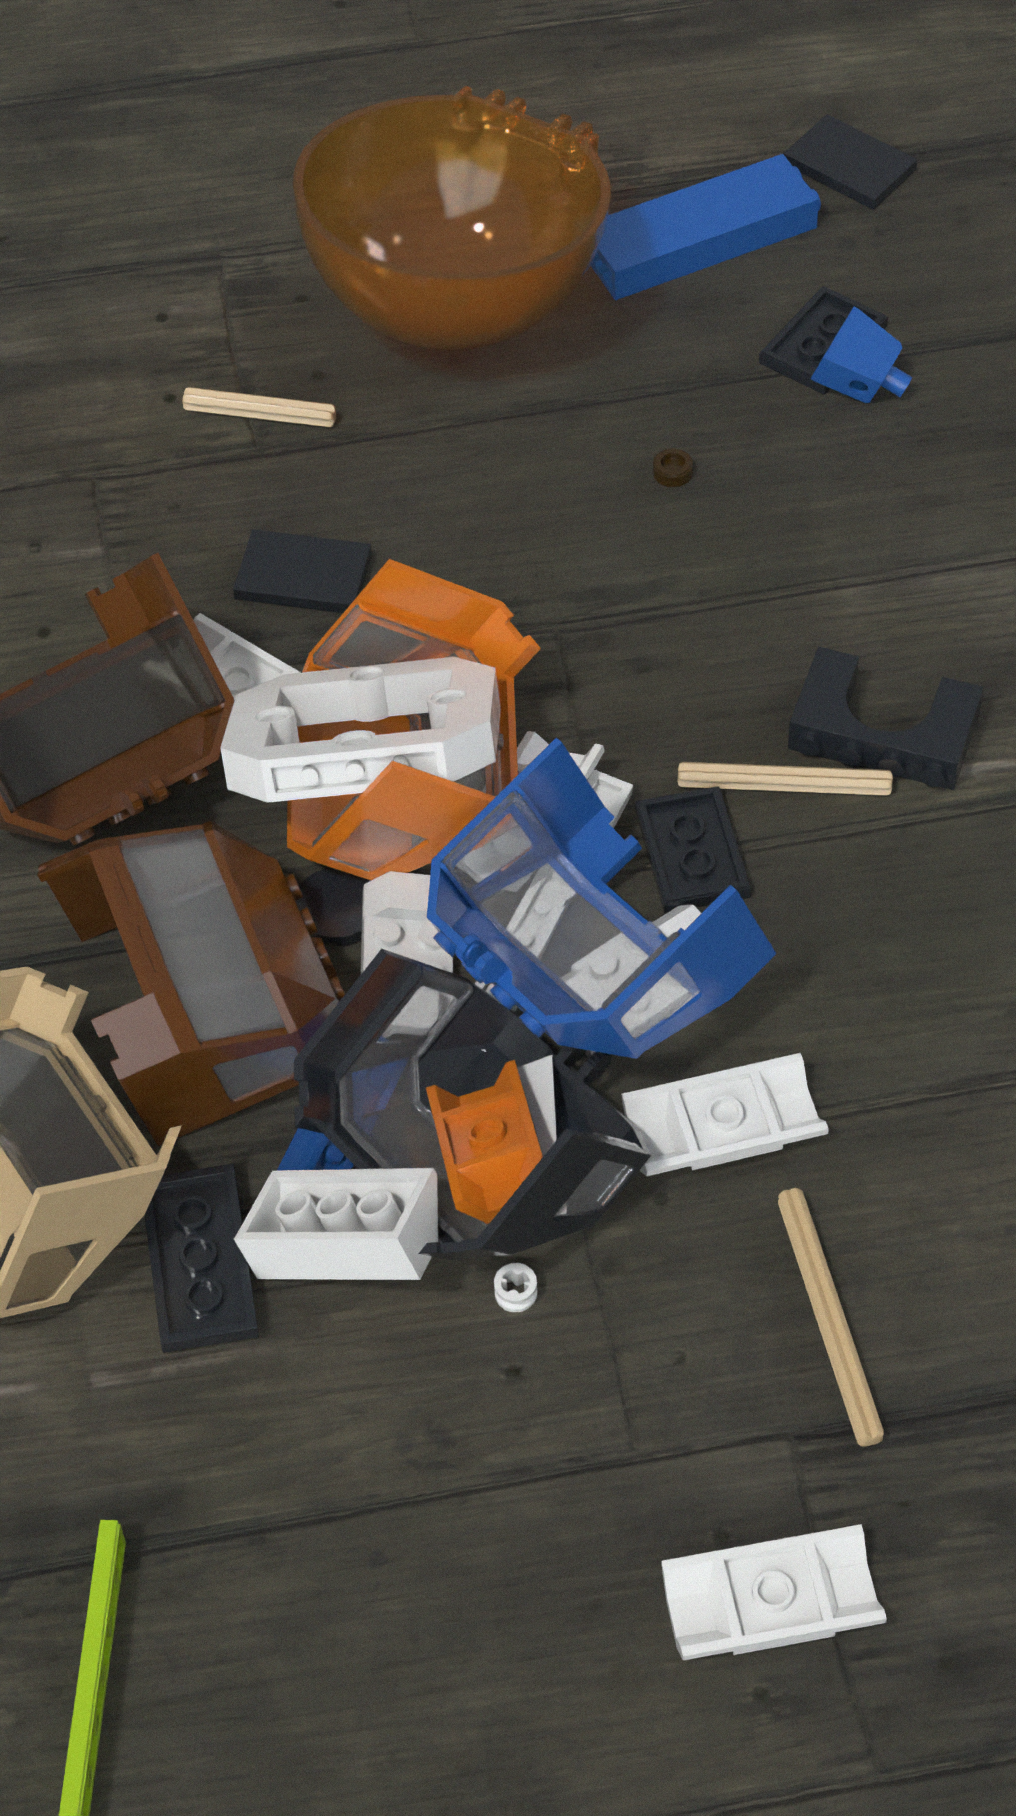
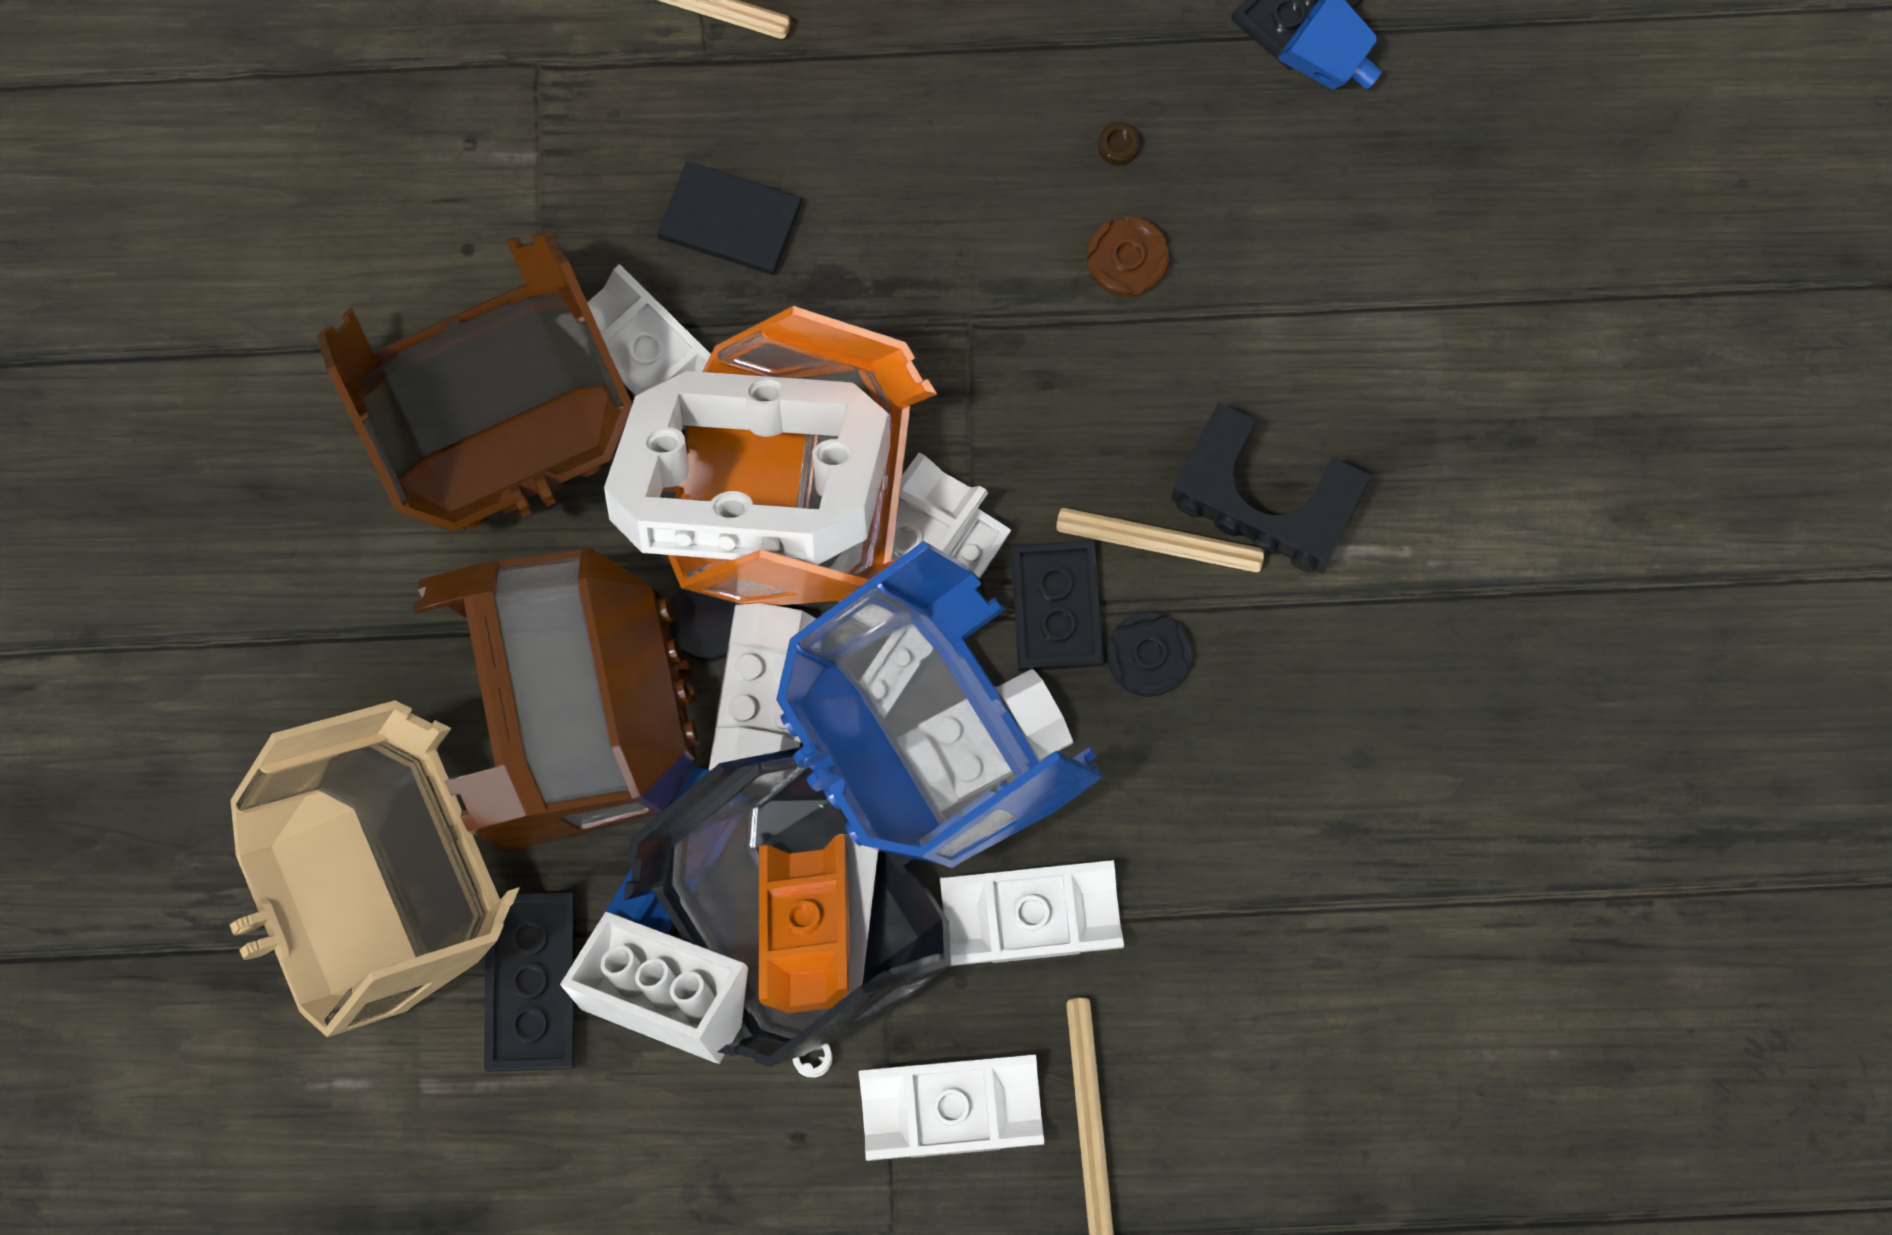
camera: 10 degrees right, 20 degrees up
none -> white piece [859,1055,1044,1161]
none -> reddish brown tile [1087,216,1169,297]
none -> black tile [1107,612,1192,697]

